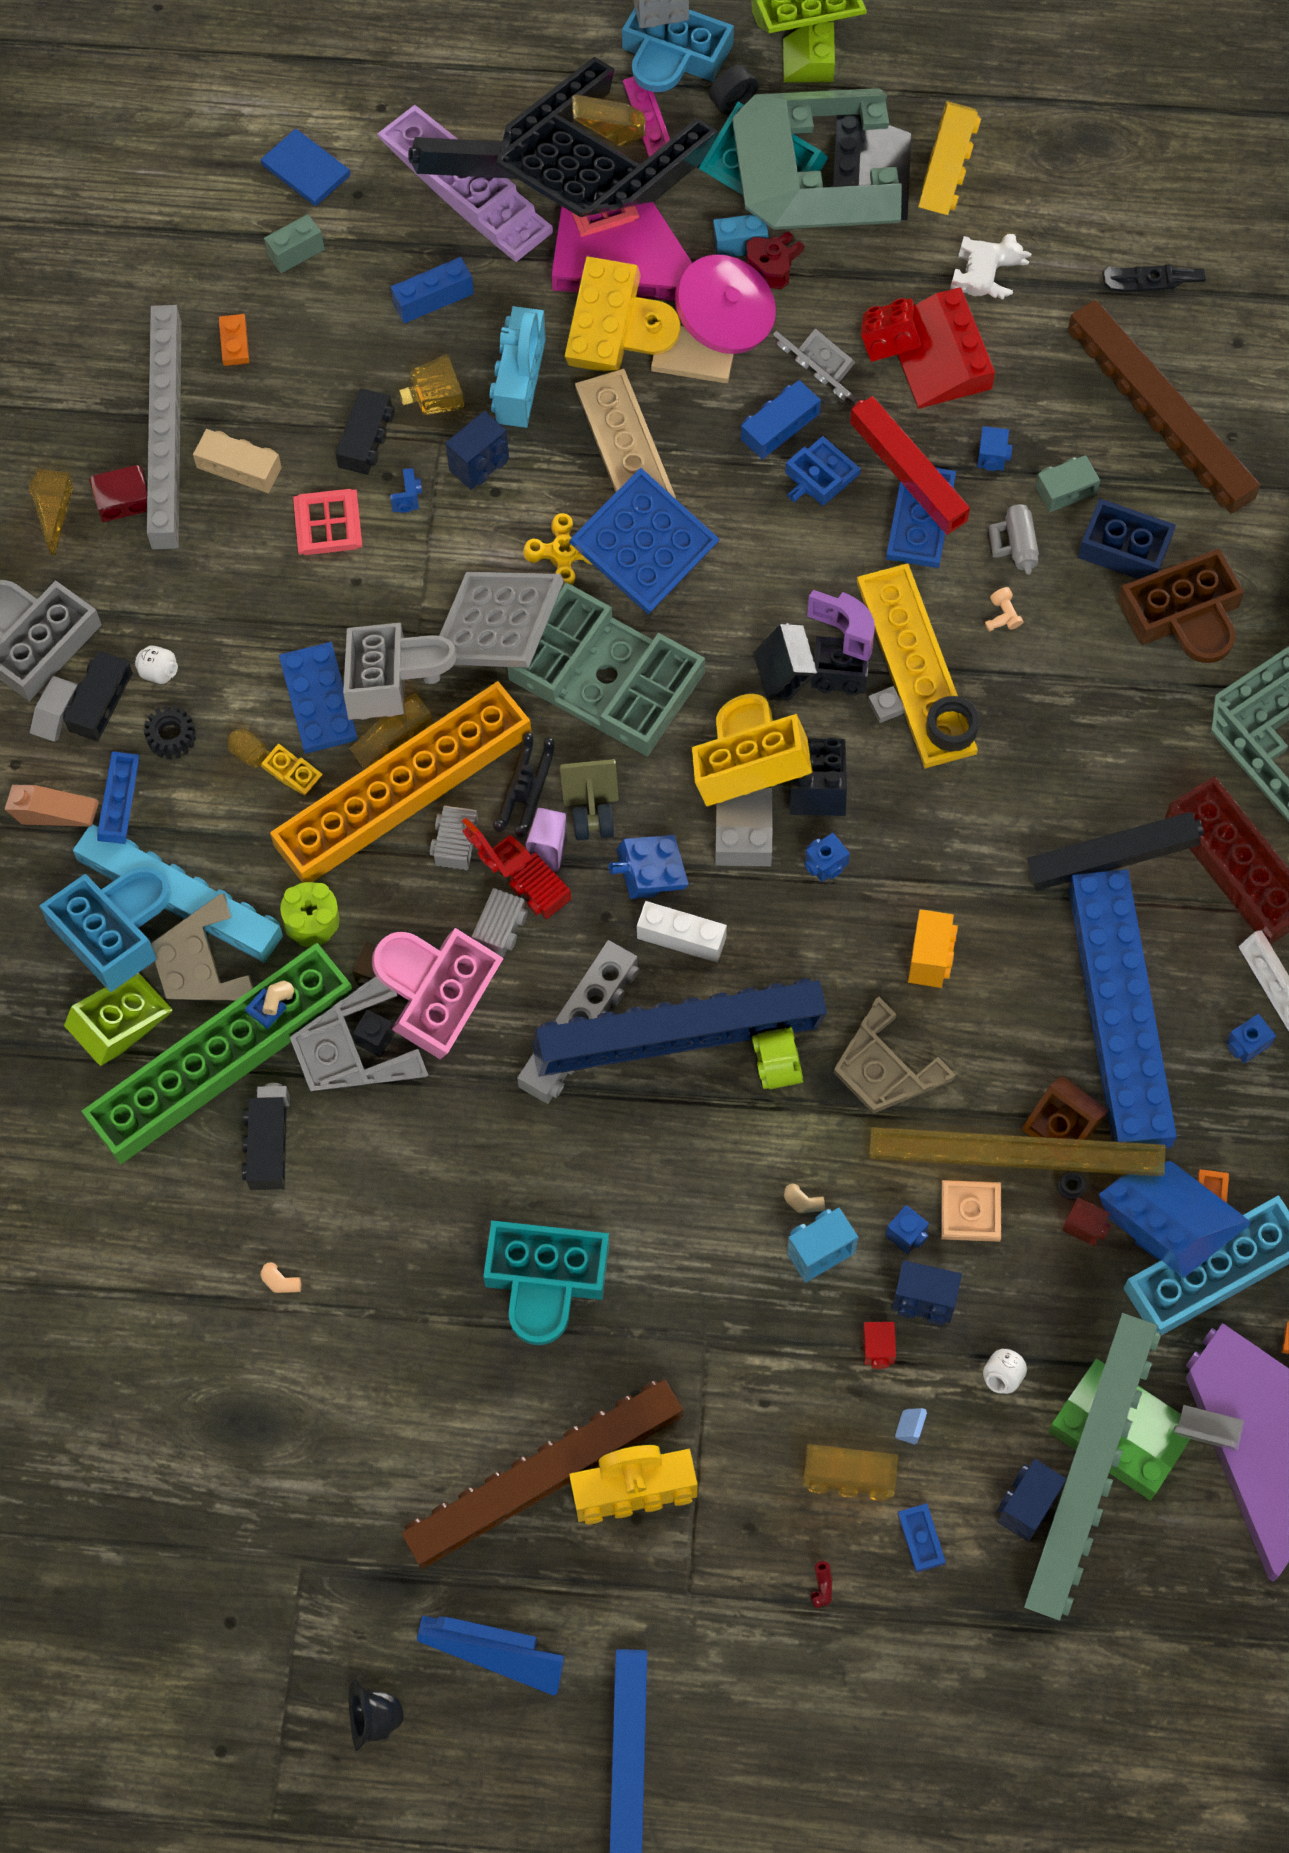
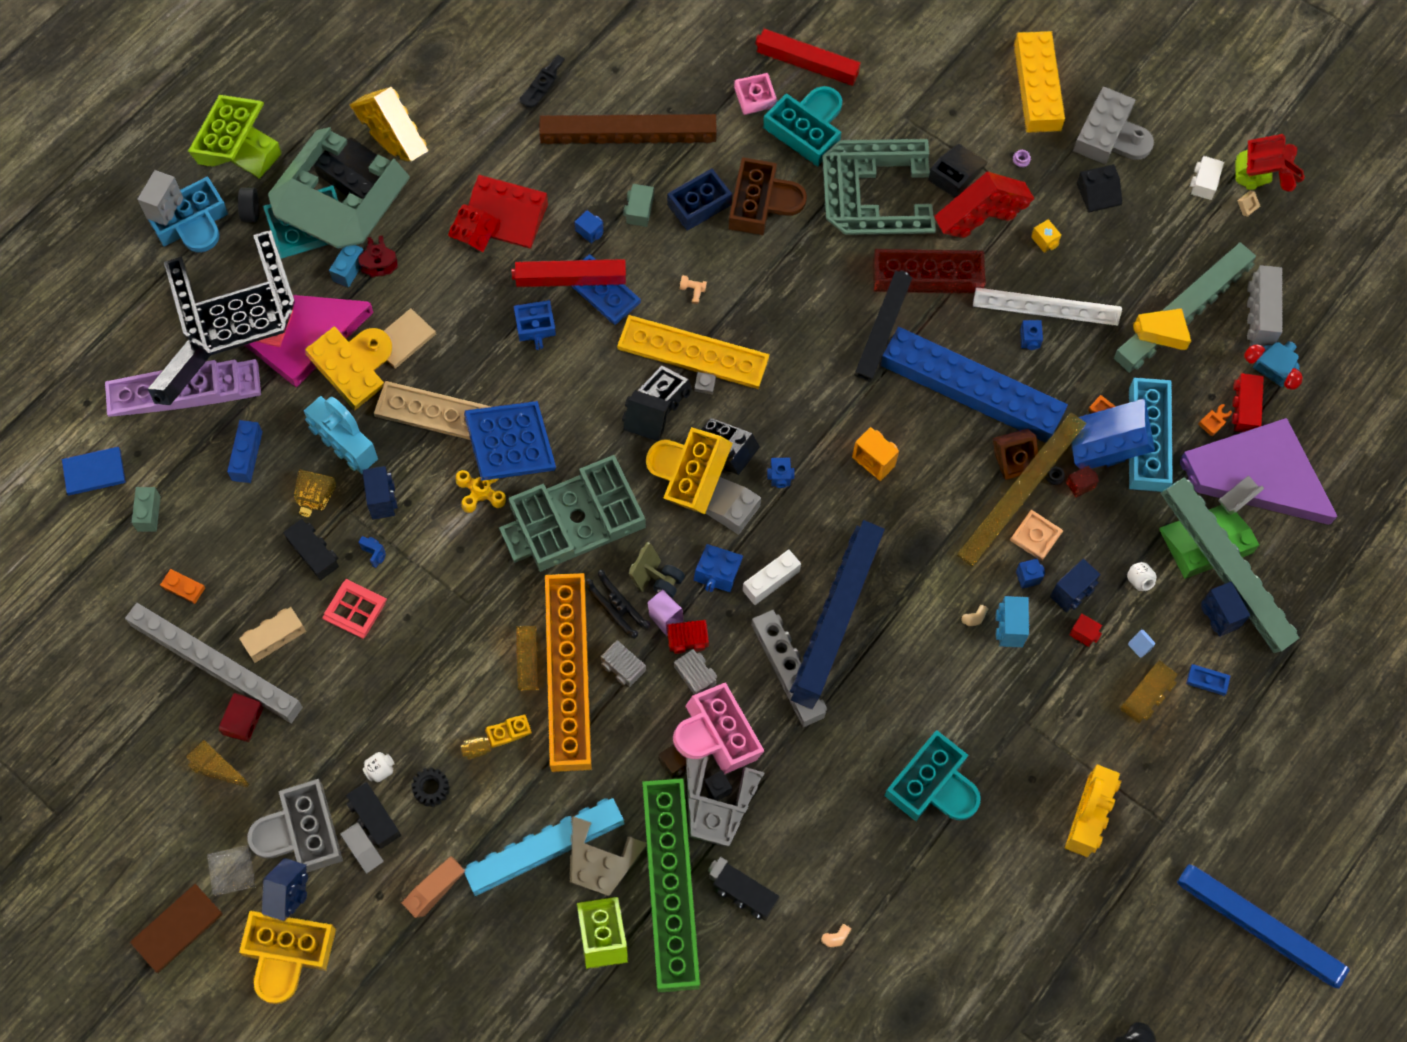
camera: 60 degrees left, 0 degrees up
dark azure brick [39,867,171,992] -> none
blue plate [97,752,140,844] -> none
blue tile [245,988,286,1029] -> none
tan arm [262,981,294,1015] -> none
blue plate [279,642,358,754] -> none
lime brick [280,882,339,947] -> none
light grey brick [343,623,456,720] -> none
reddish brown brick [401,1379,683,1570] -> none
blue wedge [417,1616,565,1695] -> none
light grey plate [439,572,564,668] -> none
red bracket [461,818,532,878] -> none
clear yellow slope [572,95,646,148] -> none
dark pink plate [623,77,670,157] -> none
dark pink dish [675,255,776,354] -> none
blue brick [741,380,821,460] -> none
lime brick [752,1026,803,1090] -> none
light grey bracket [773,329,857,402] -> none
medium lavender arch [807,590,875,662] -> none
dark red arm [810,1561,833,1608] -> none
dark tan wing [834,997,956,1114] -> none
black tyre [926,696,980,752] -> none
white animal [950,234,1032,299] -> none
light grey piece [988,504,1039,574] -> none

